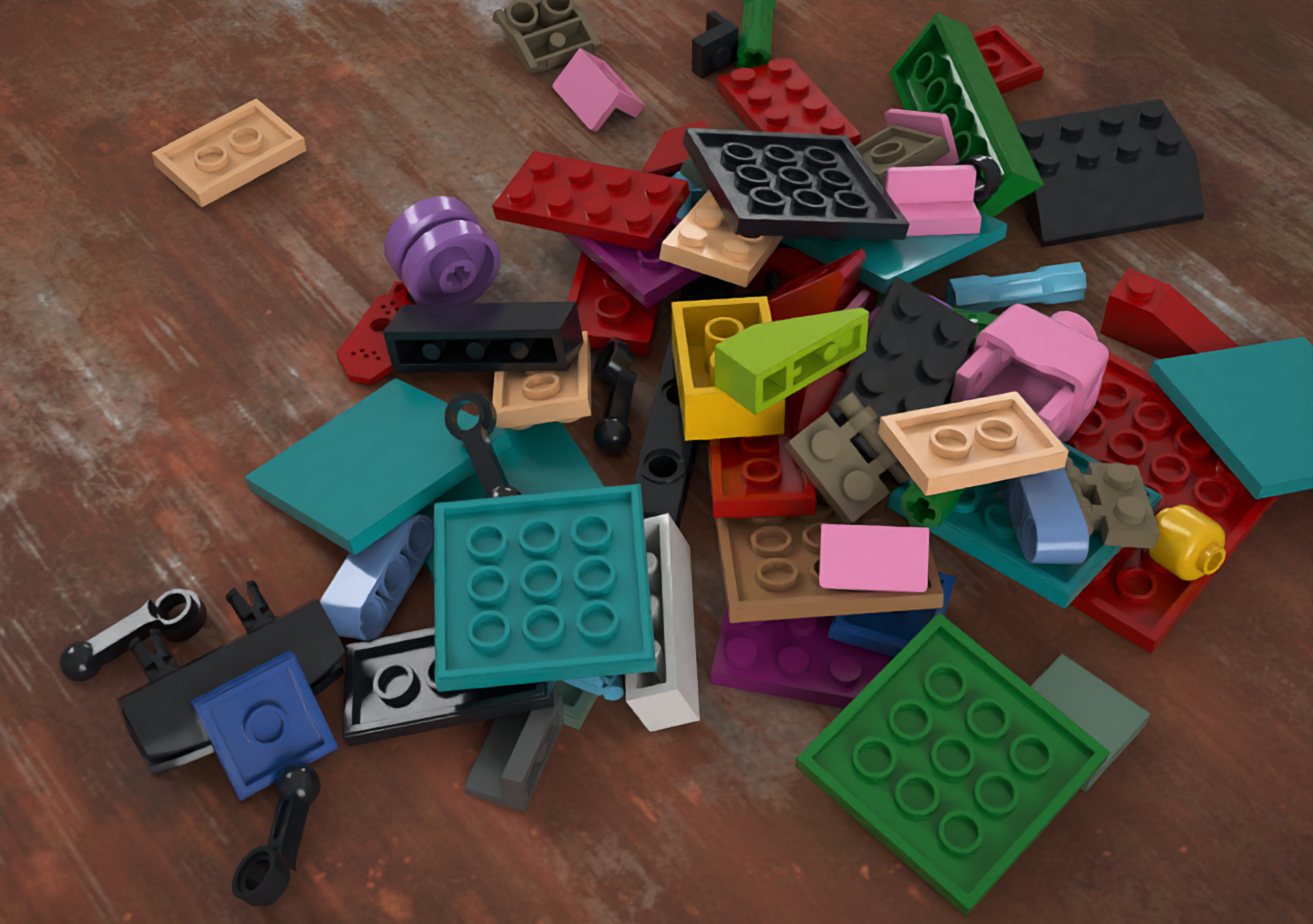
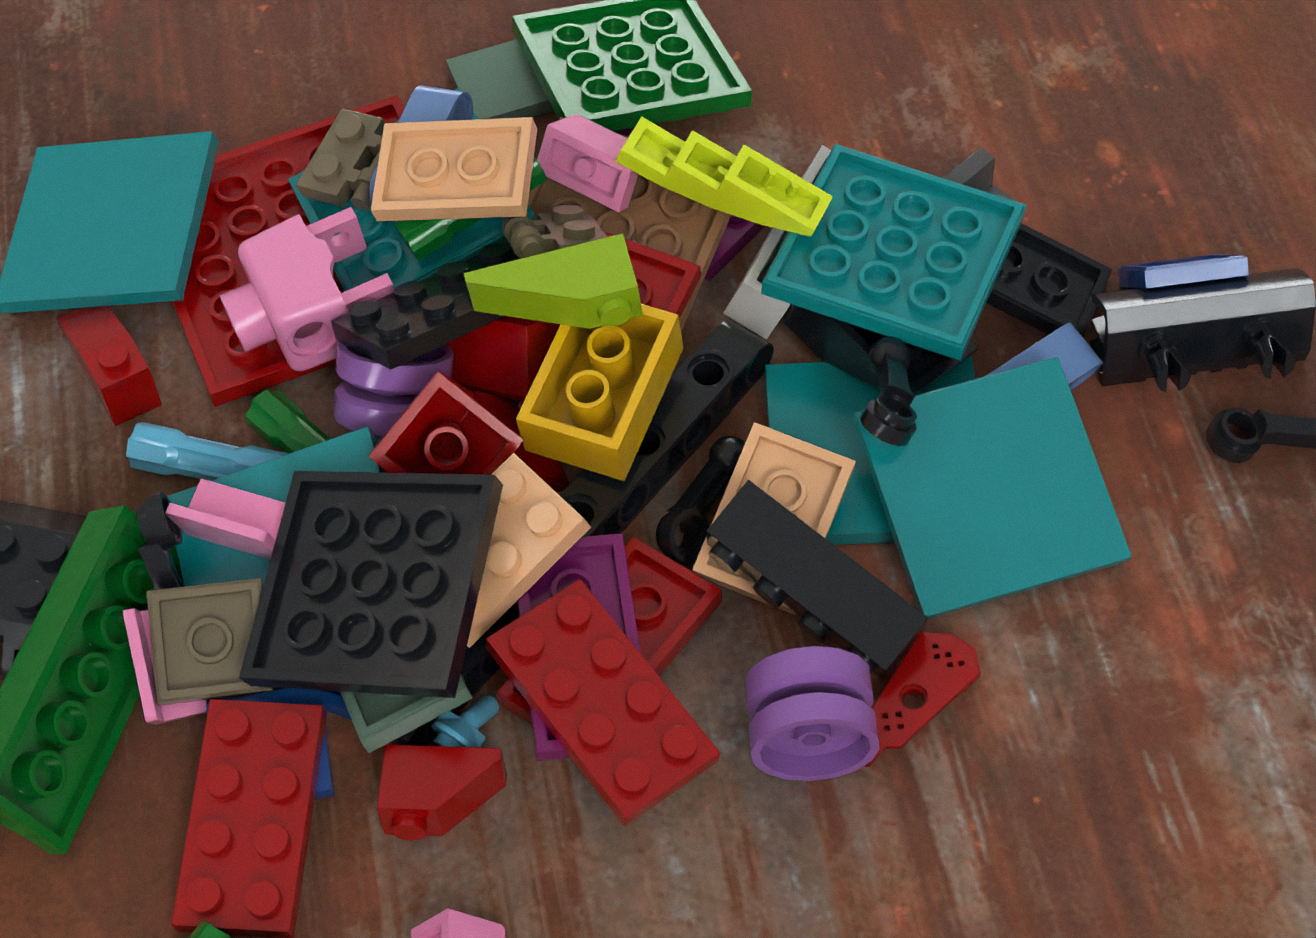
camera: 150 degrees left, 5 degrees up
black piece [232,764,321,906] -> none
yellow head [1148,505,1226,581] -> none
none -> neon yellow slope [615,117,833,237]

